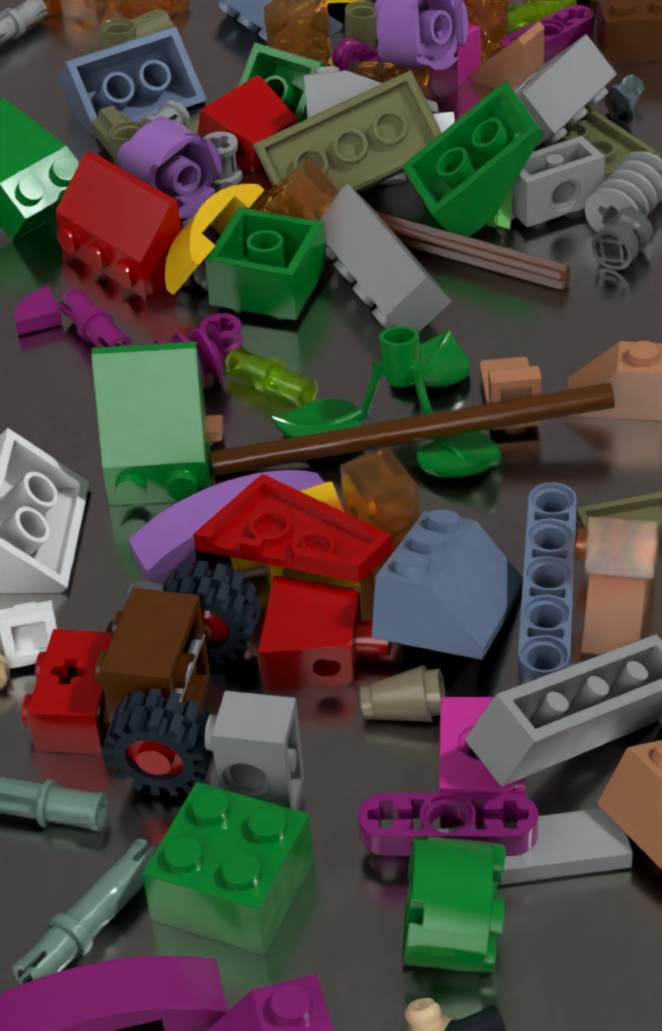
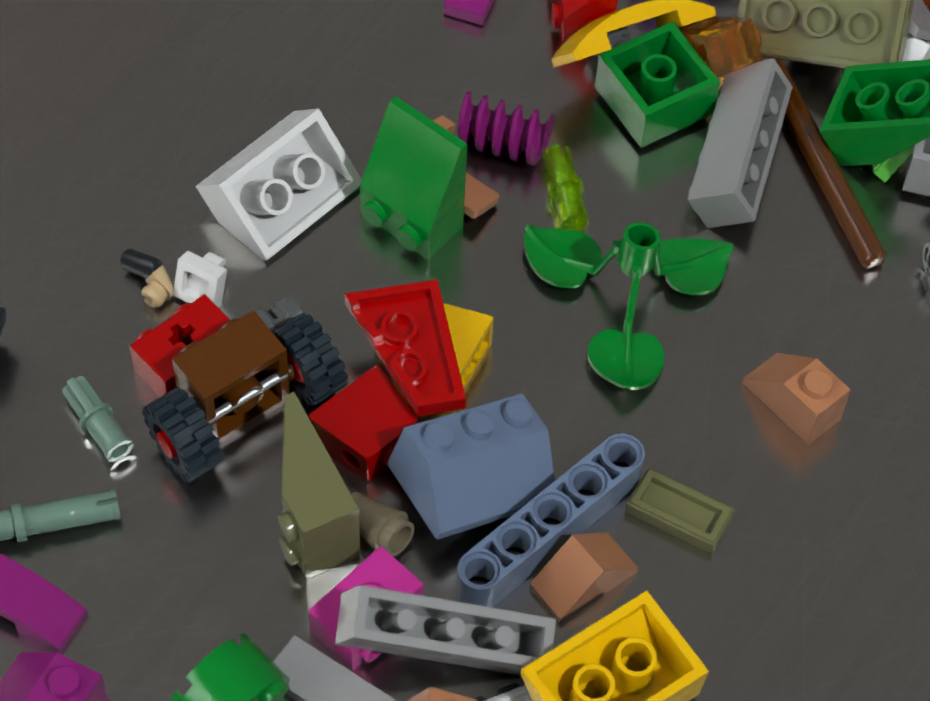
camera: 35 degrees right, 15 degrees up
magenta pin [59,288,132,347] -> none
medium lavender slope [128,470,324,579] -> none
green brick [142,782,314,956] -> none
magenta bush [199,313,243,357] -> none
light grey brick [205,691,304,810] -> none
reddish brown piece [210,383,615,476] -> none
clear orange brick [340,448,419,583] -> none
magenta beam [358,792,538,856] -> none
nougat bracket [480,357,542,430] -> none
clear orange brick [575,517,660,579] -> none
none -> olive slope [278,392,360,580]

